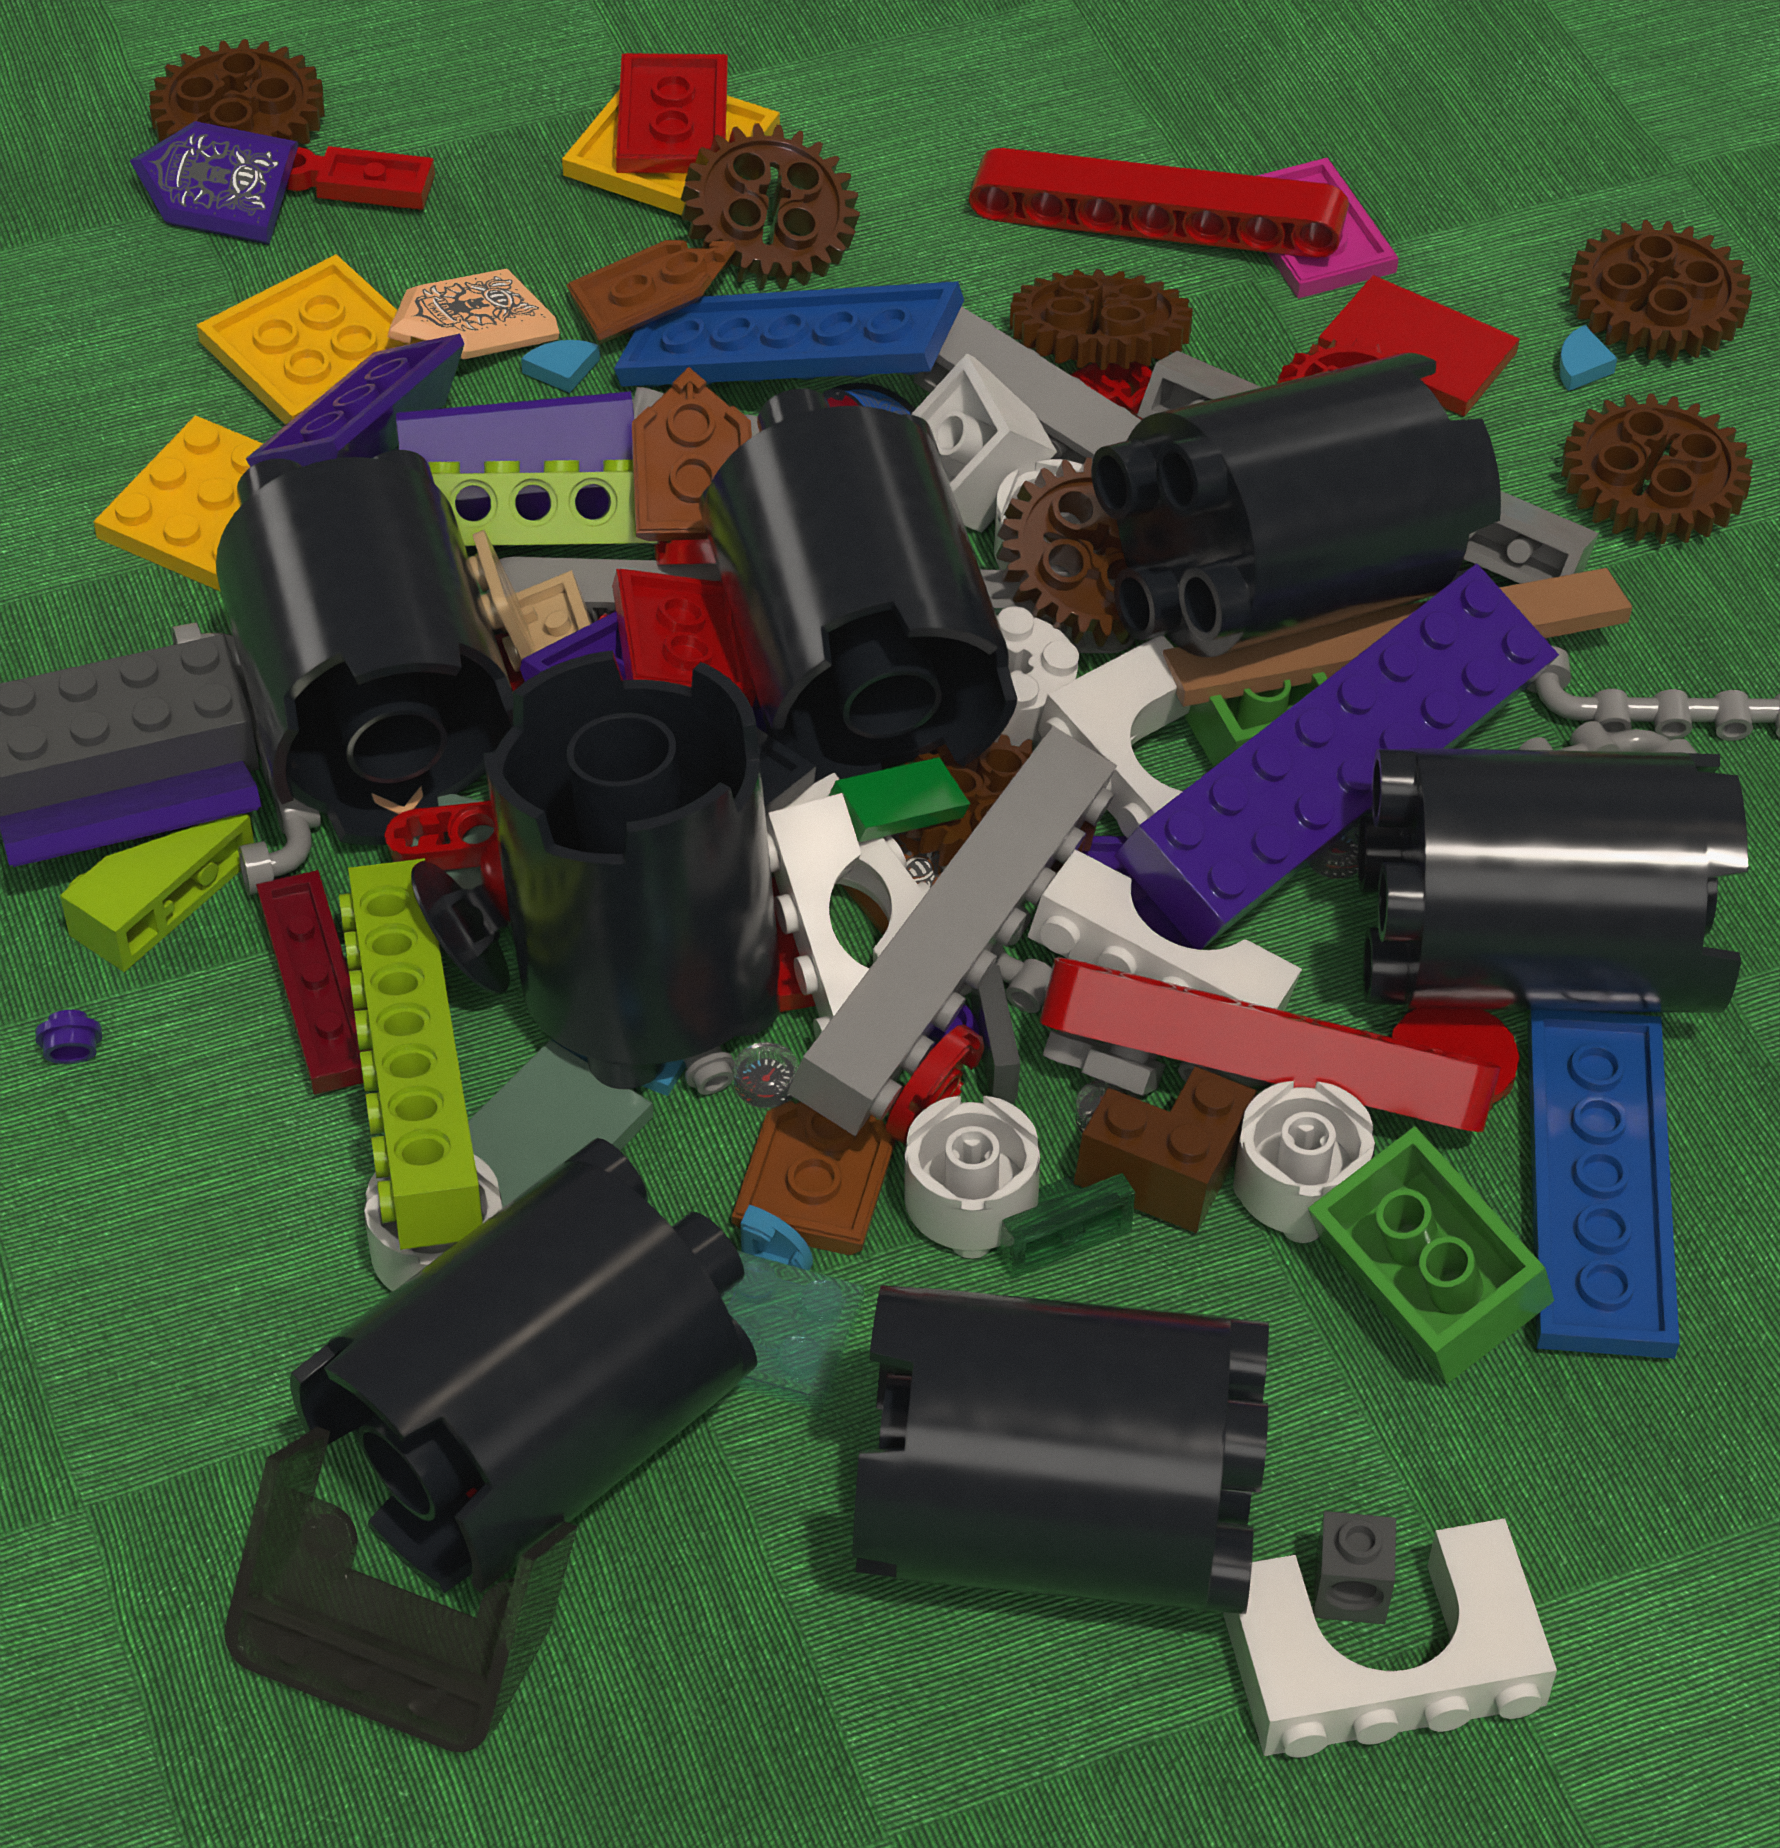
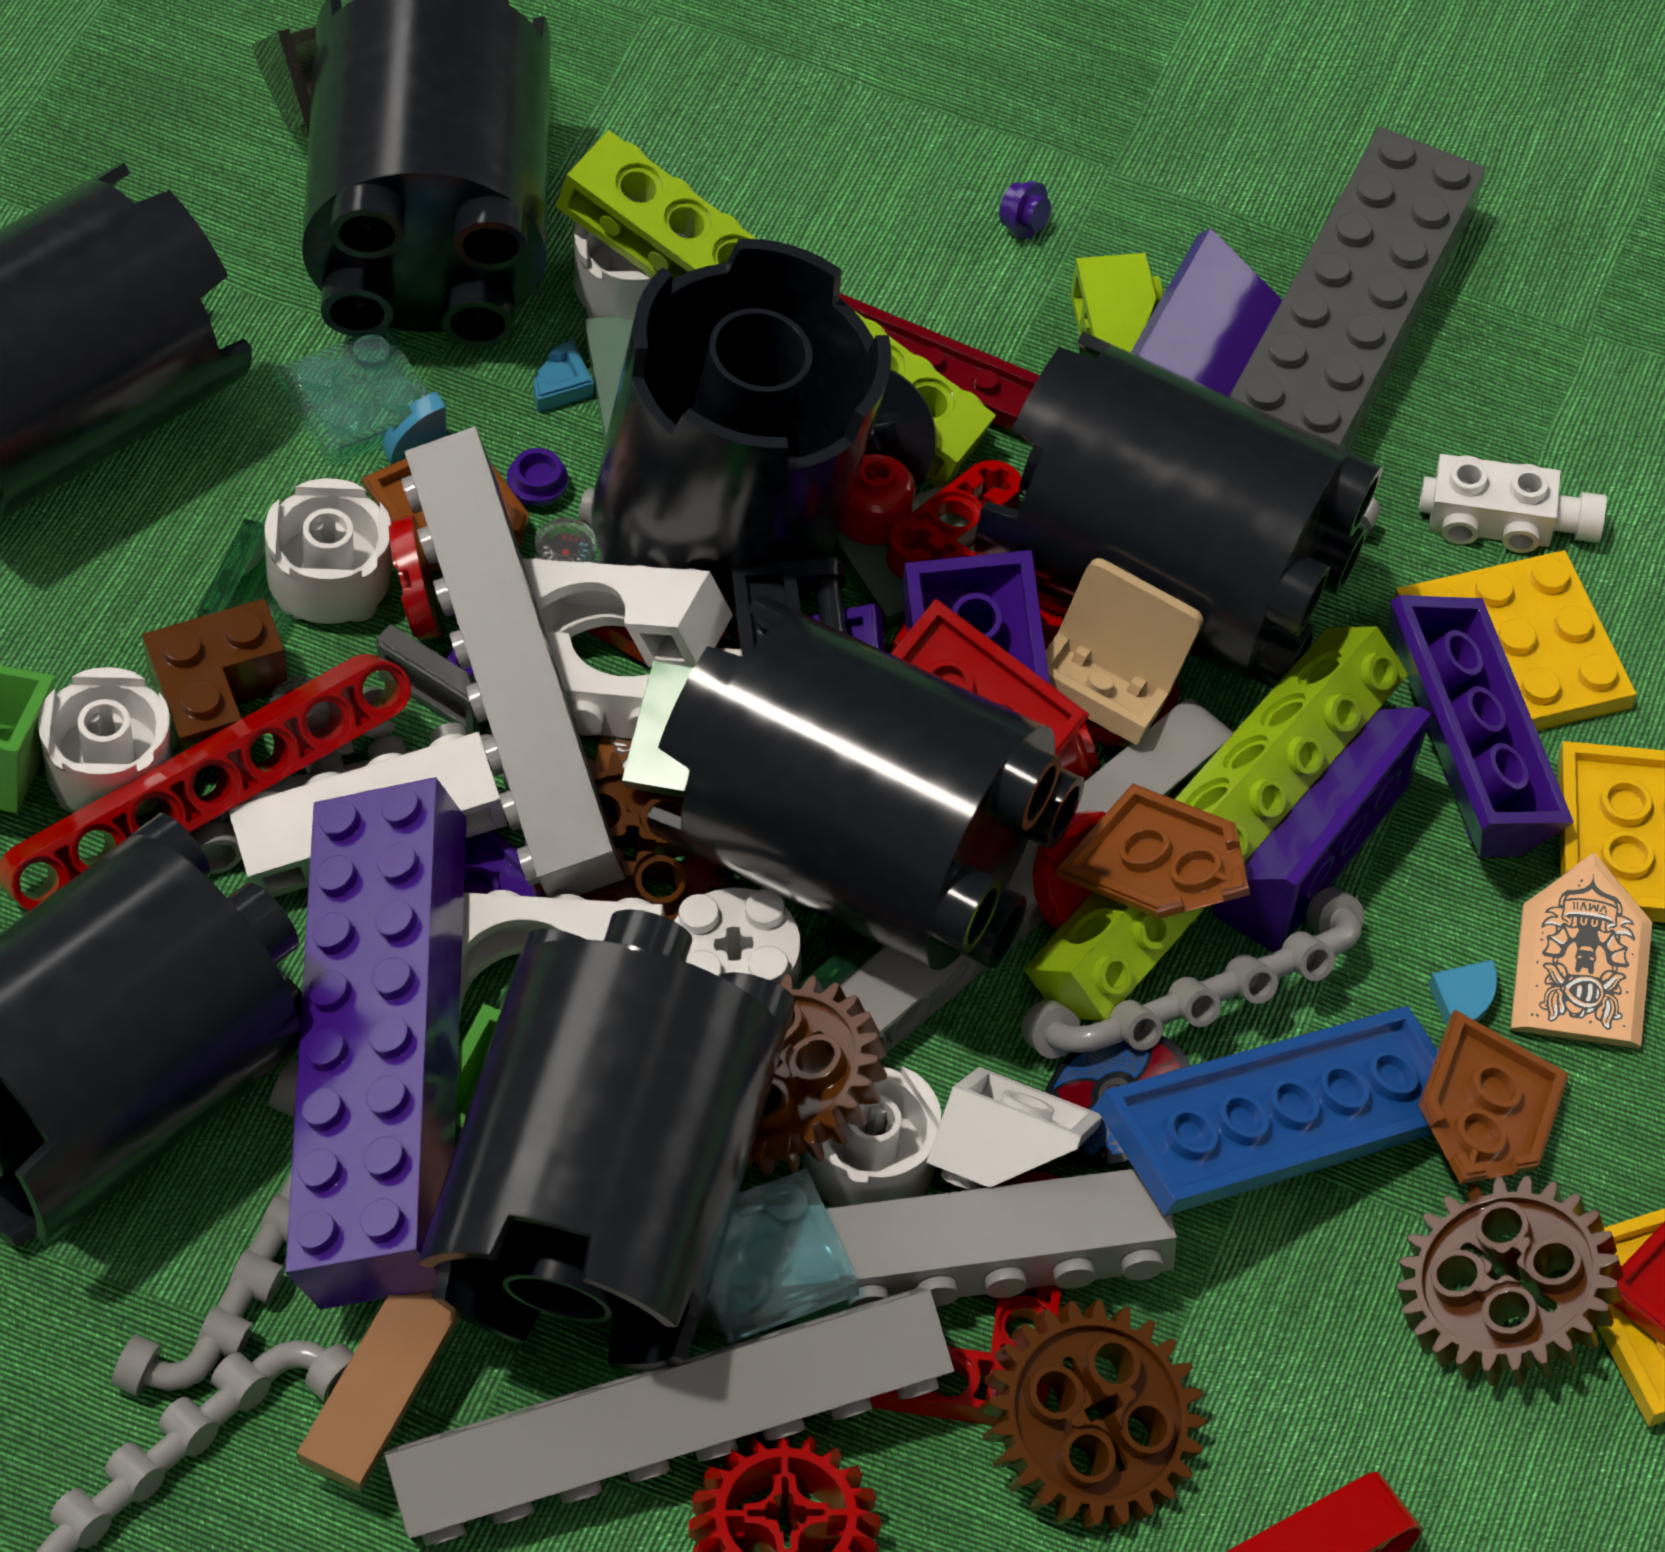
camera: 130 degrees right, 5 degrees up
none -> dark purple plate [507,448,568,507]
none -> white brick [1419,454,1607,553]

